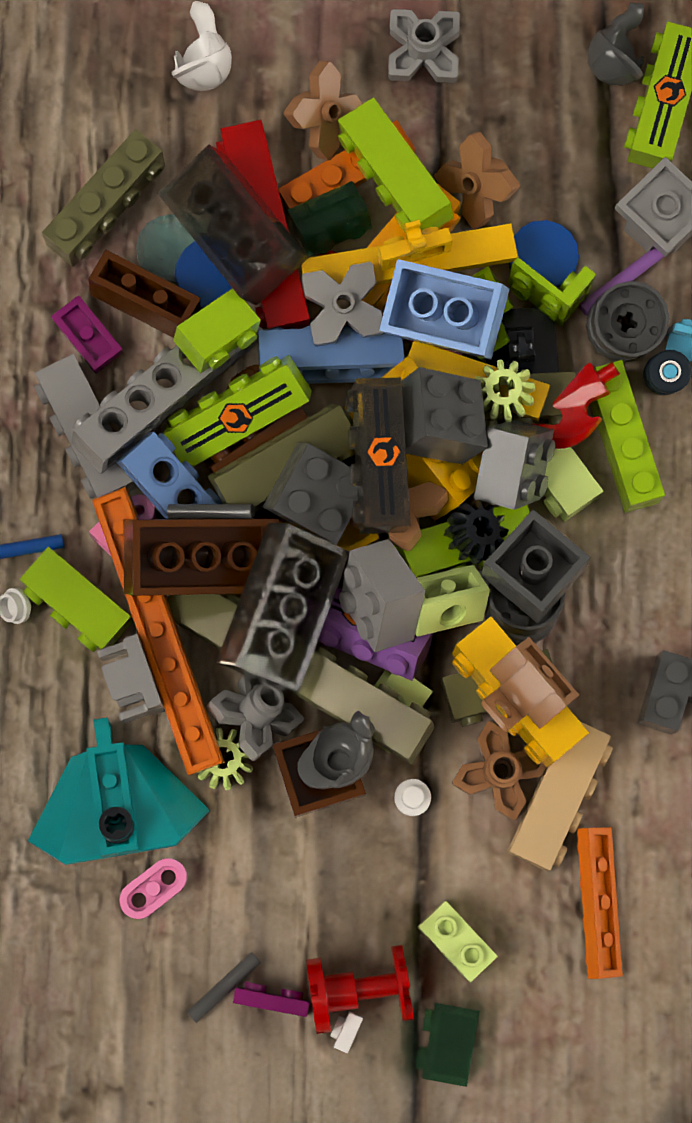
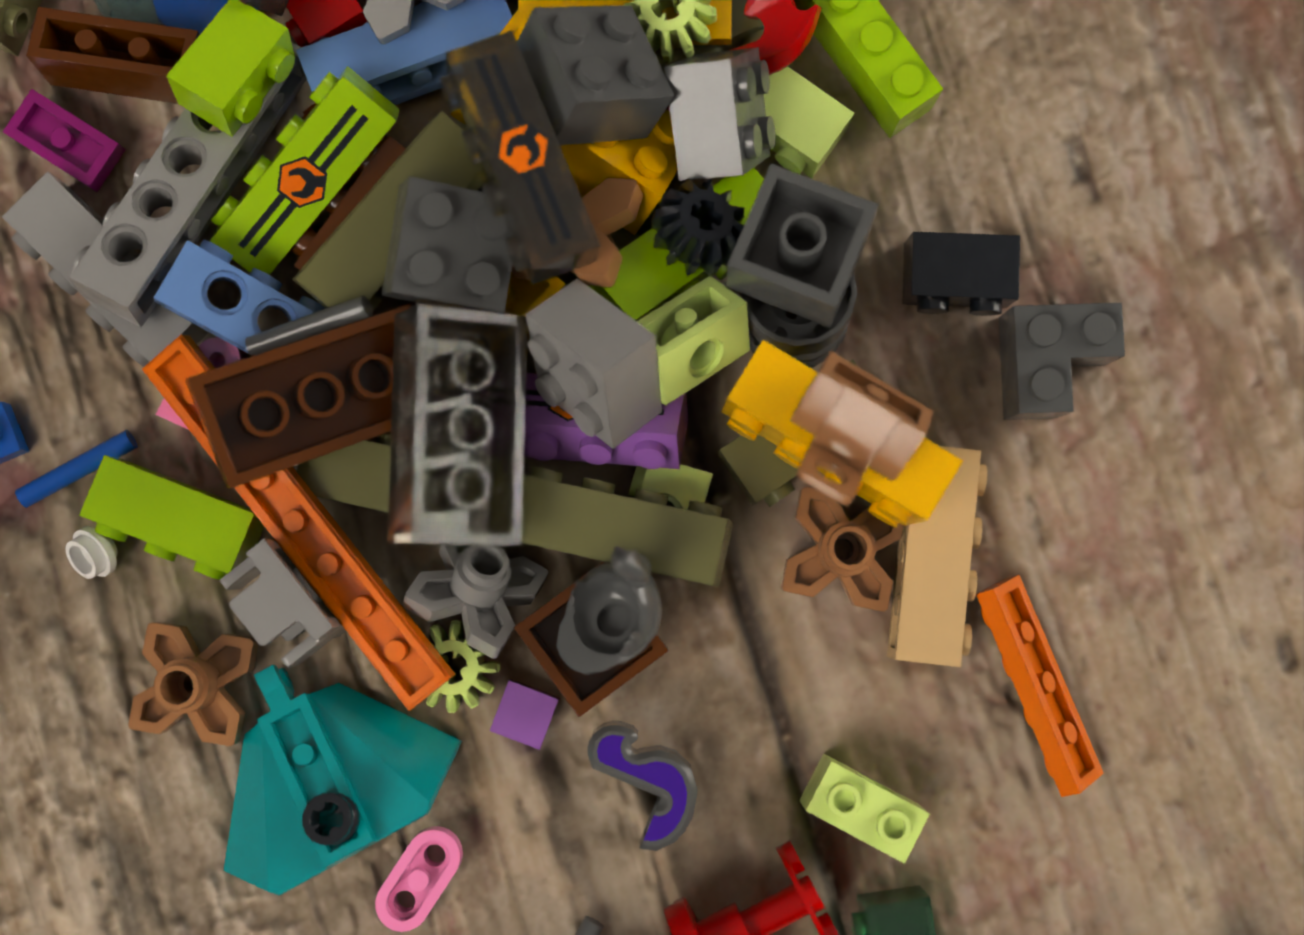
camera: 15 degrees left, 5 degrees up
white plate [394,779,431,816] -> none
none -> medium nougat plant [128,622,259,746]
none -> medium lavender tile [490,679,560,750]
none -> animal [587,721,698,851]
none -> black brick [902,232,1020,316]

